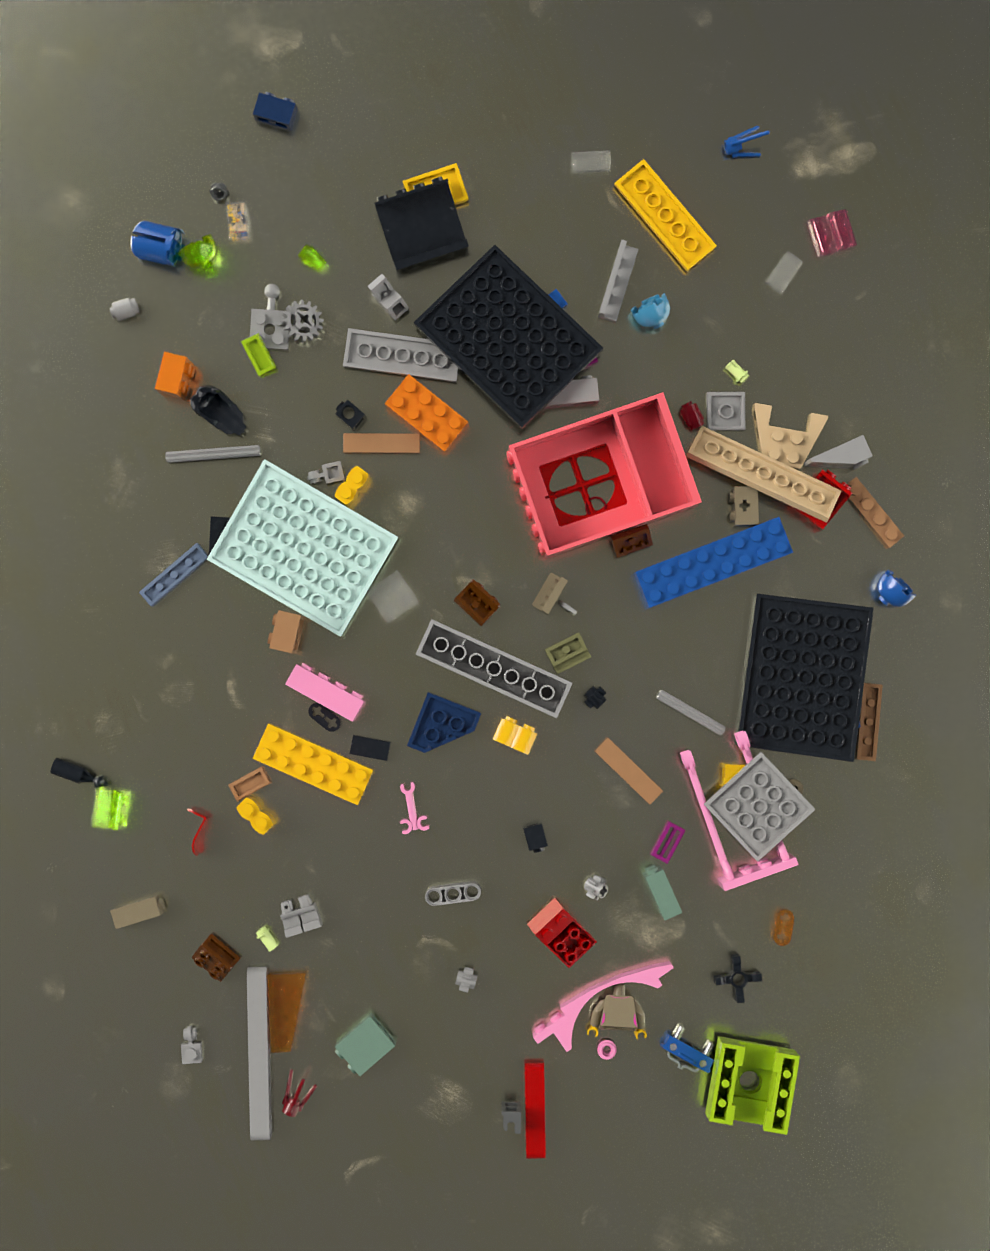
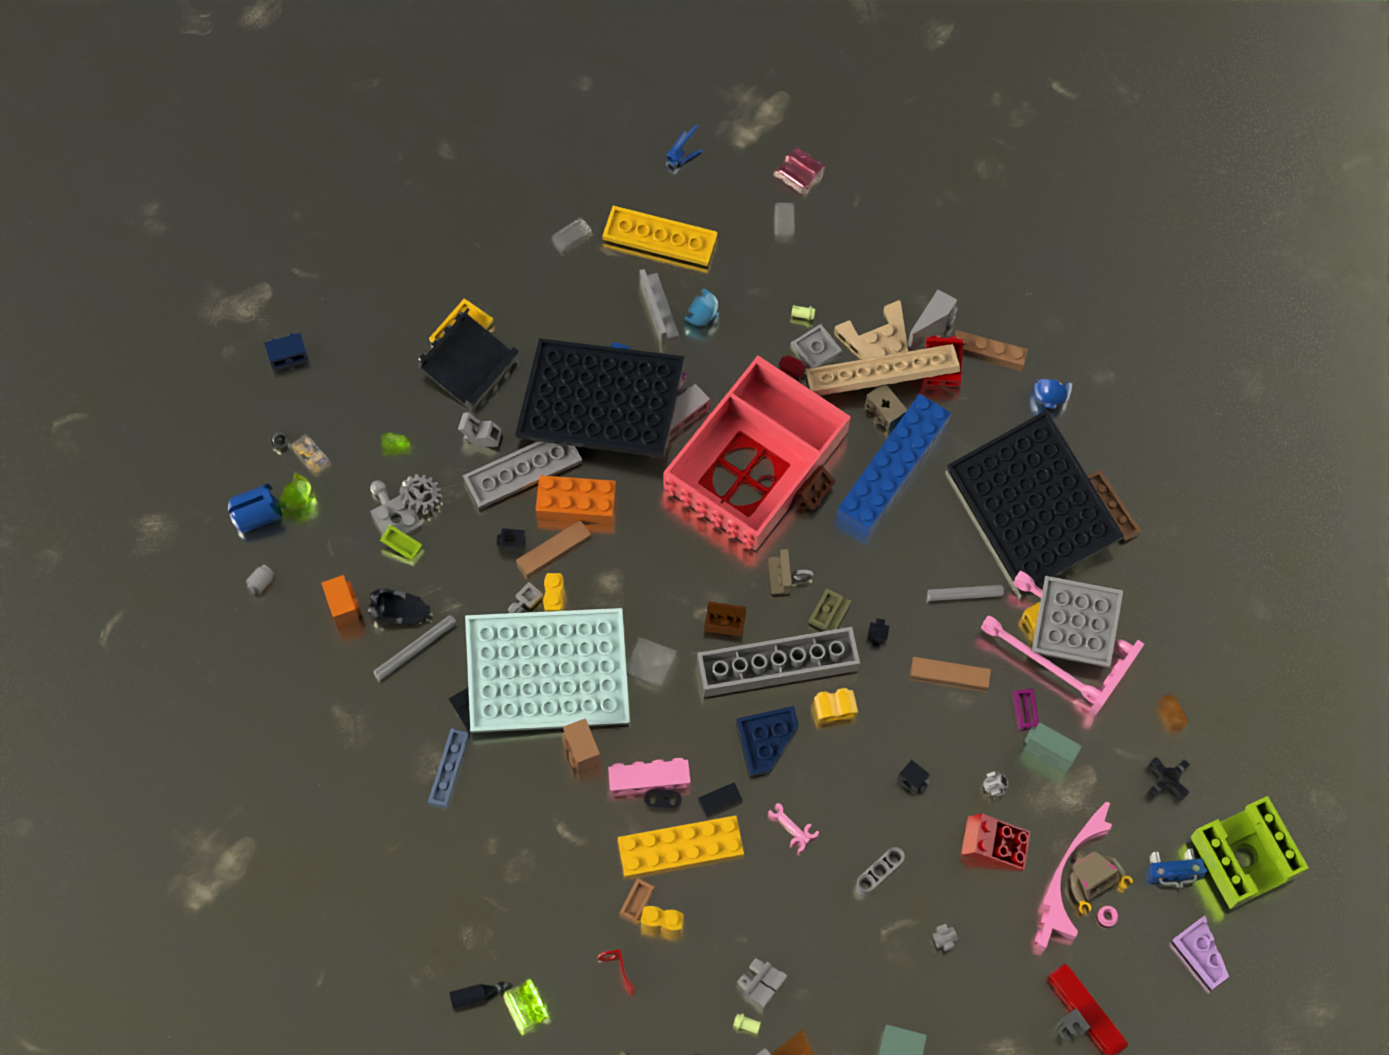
camera: 35 degrees left, 20 degrees down
none -> lavender wing [1172,915,1229,990]

